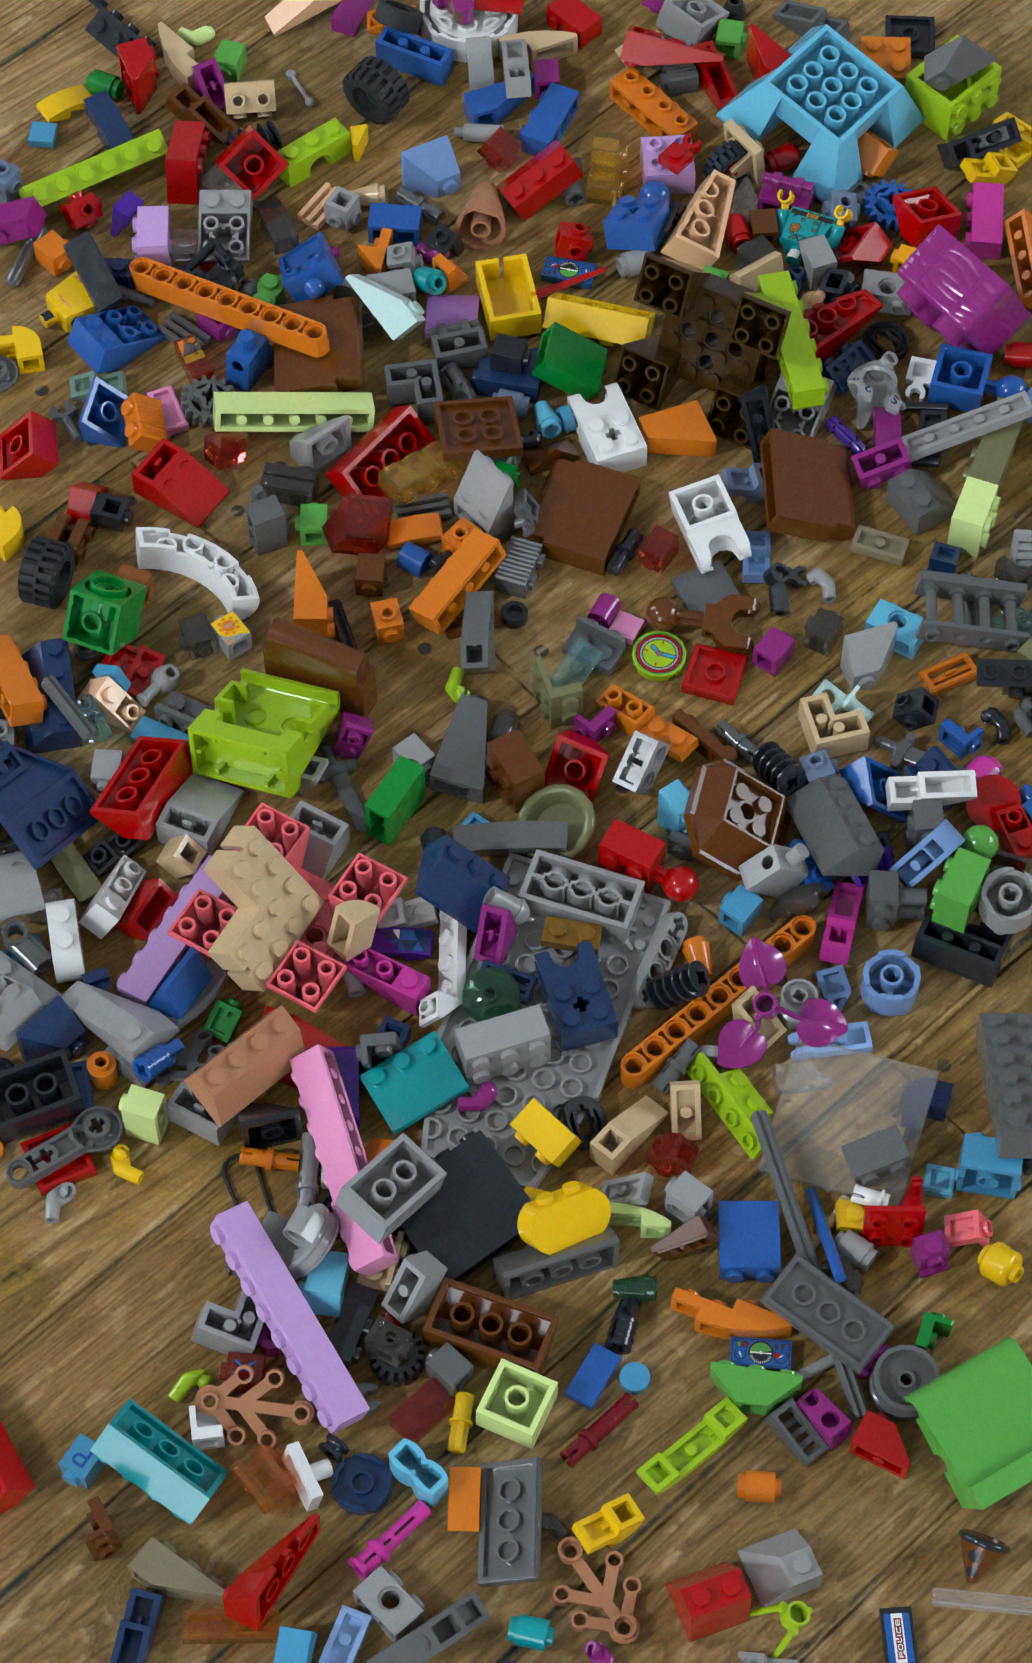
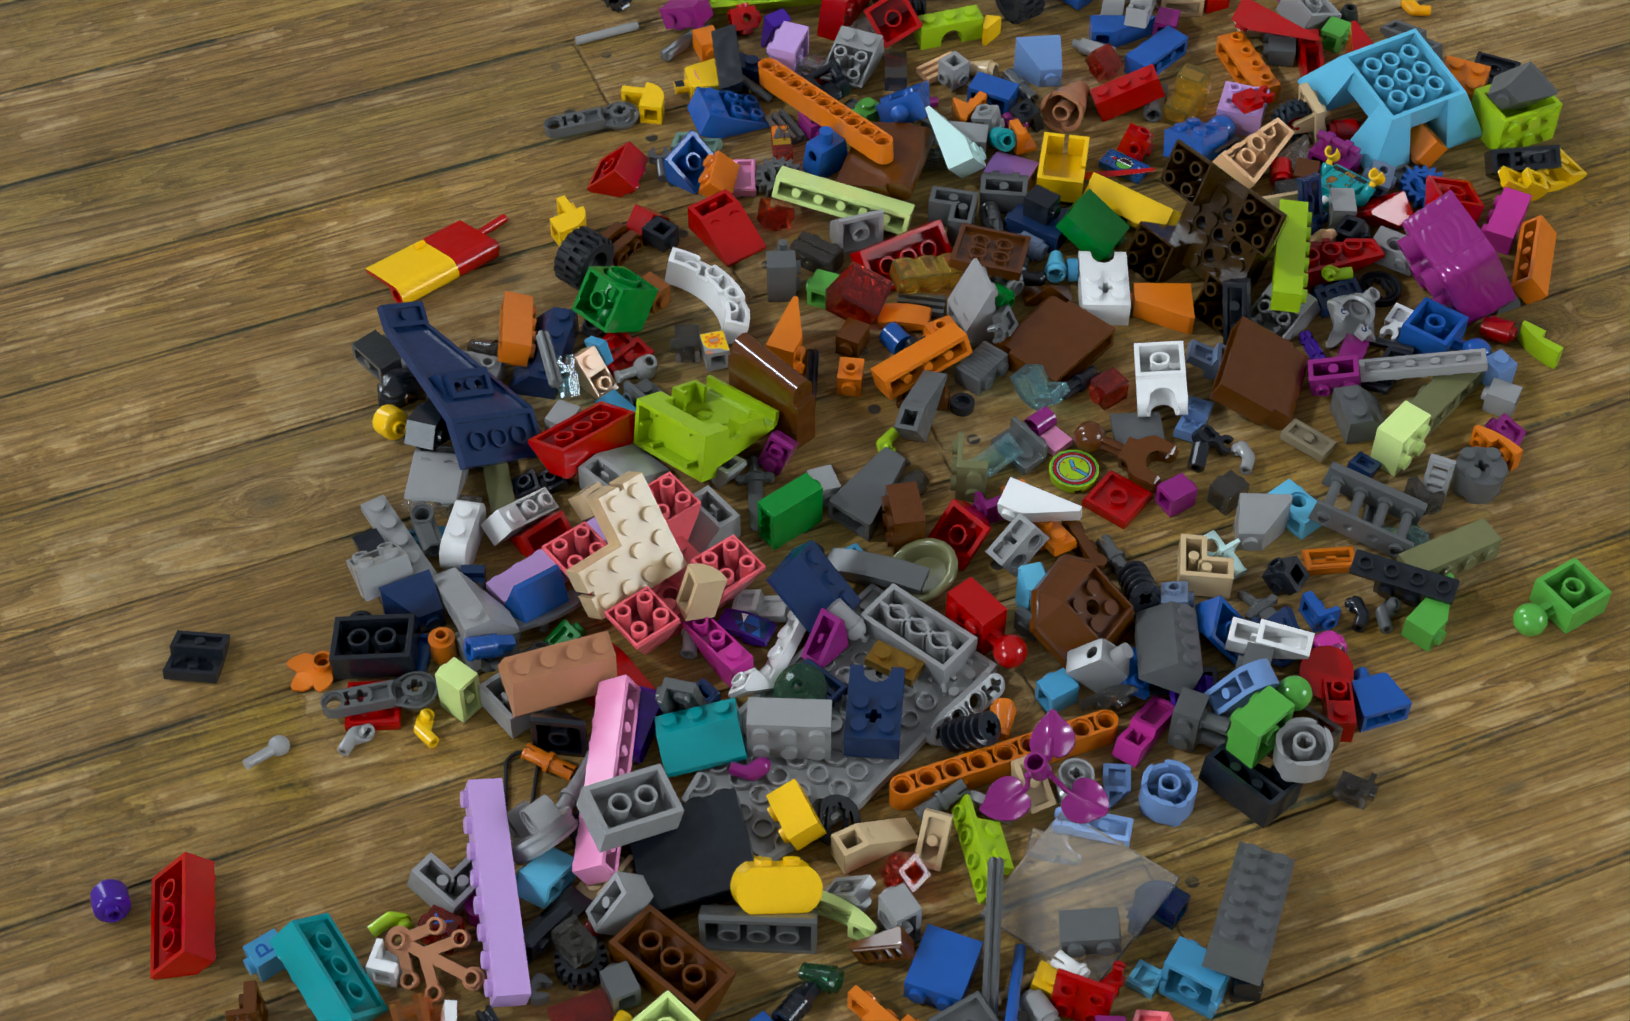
camera: 20 degrees right, 10 degrees down
none -> white slope [998,477,1082,522]
none -> clear light blue brick [1010,364,1070,411]
none -> dark blue tile [1297,172,1323,222]
none -> lime arm [1321,265,1353,282]

